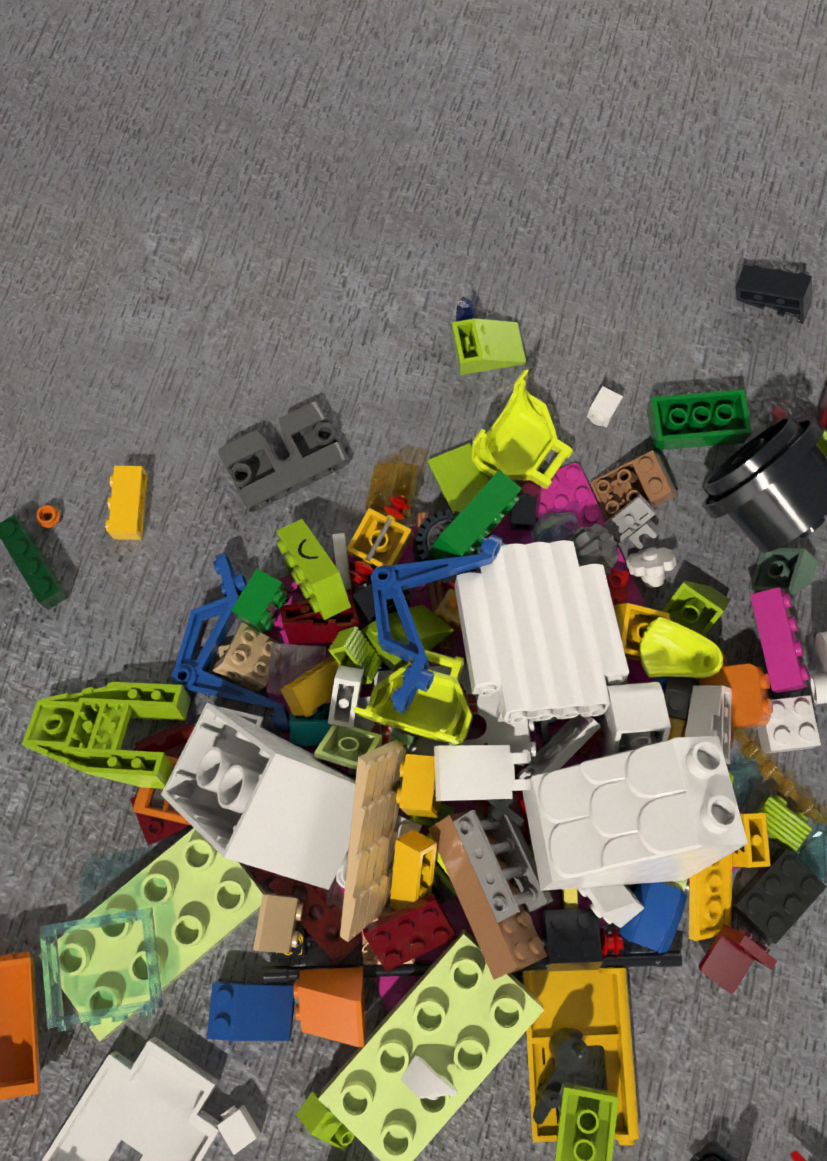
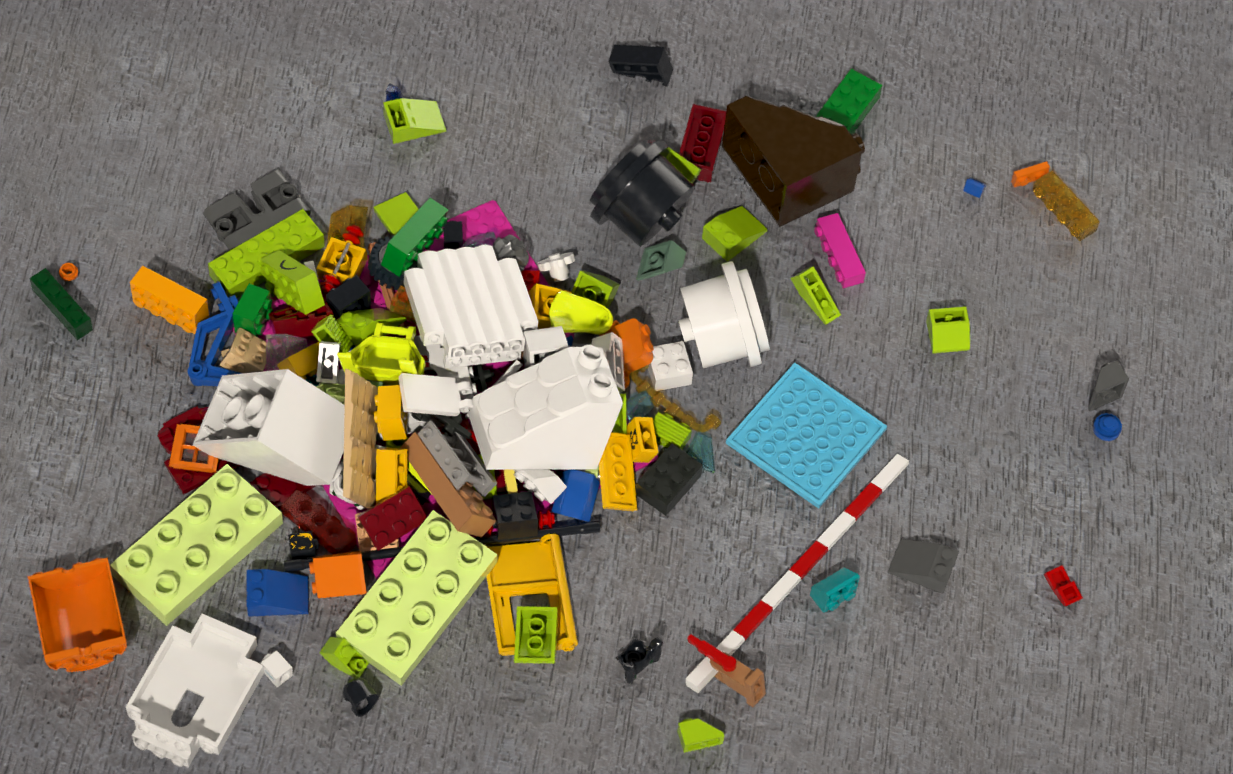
camera: 15 degrees left, 15 degrees down
lime wedge [22,682,191,789] -> none
clear light blue window [39,907,163,1032] -> none
yellow brick [105,466,148,540] -> none
tan slope [253,894,303,953] -> none
blue piece [371,534,502,713] -> none
white slope [401,1055,458,1100] -> none
neon yellow piece [471,369,573,489] -> none
pearl dark grey piece [533,1027,589,1124] -> none
white brick [587,386,623,428] -> none
medium nougat slope [590,450,678,521] -> none
light grey plate [604,494,659,549] -> none
green brick [647,389,752,451] -> none
dark red bracket [698,924,777,994] -> none
dark pink slope [750,587,810,694] -> none
none -> light orange brick [130,265,210,334]
none -> lime brick [208,209,325,298]

